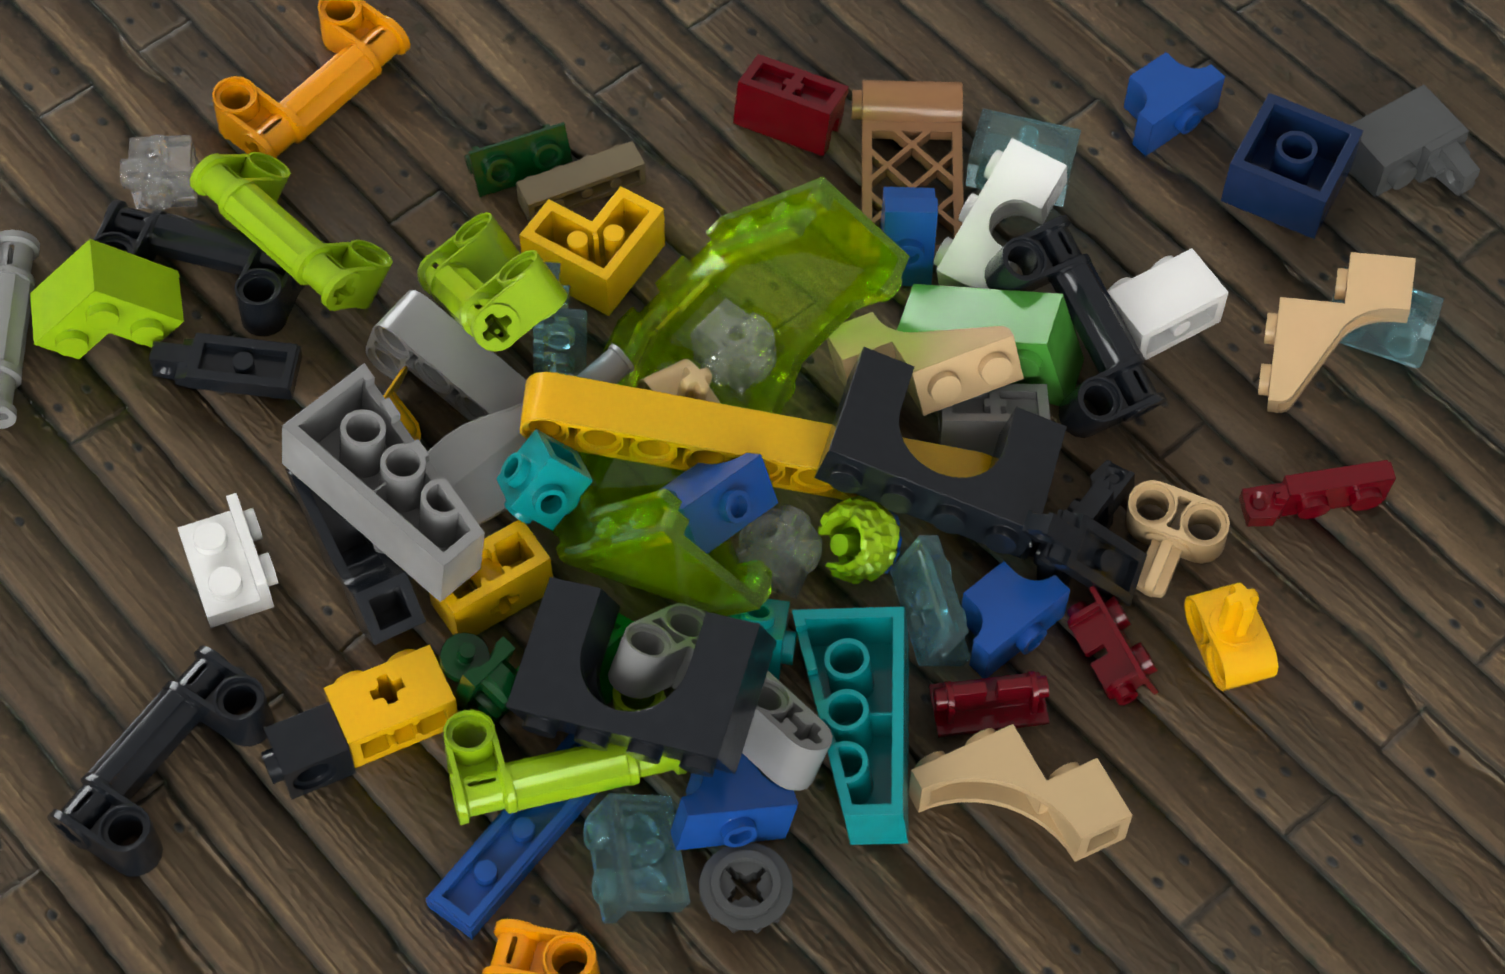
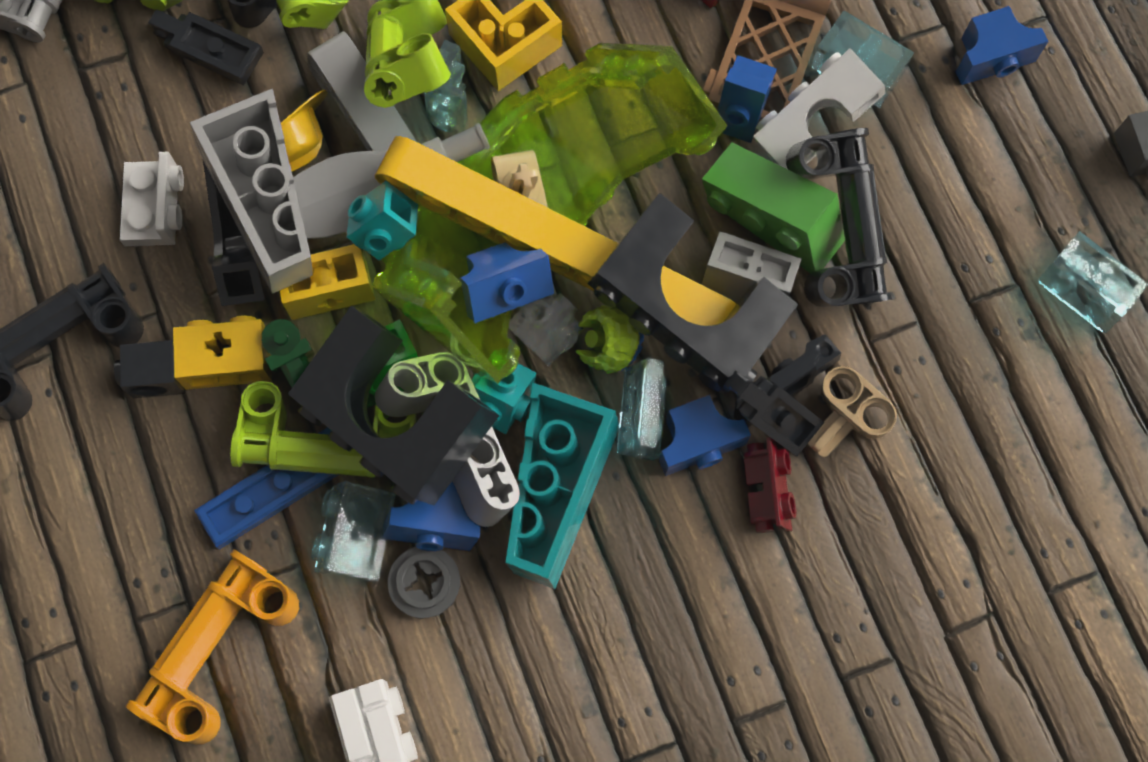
camera: 20 degrees right, 15 degrees up
clear brick [690,298,776,395] -> none
tan arch [824,312,1024,416] -> none
tan arch [909,724,1132,862] -> none
dark red hinge [928,671,1050,737] -> none
white brick [1108,248,1229,360] -> none
yellow beam [1184,582,1278,691] -> none
dark blue brick [1221,93,1364,239] -> none
dark red hinge [1239,460,1396,527] -> none
tan arch [1258,252,1416,413] -> none

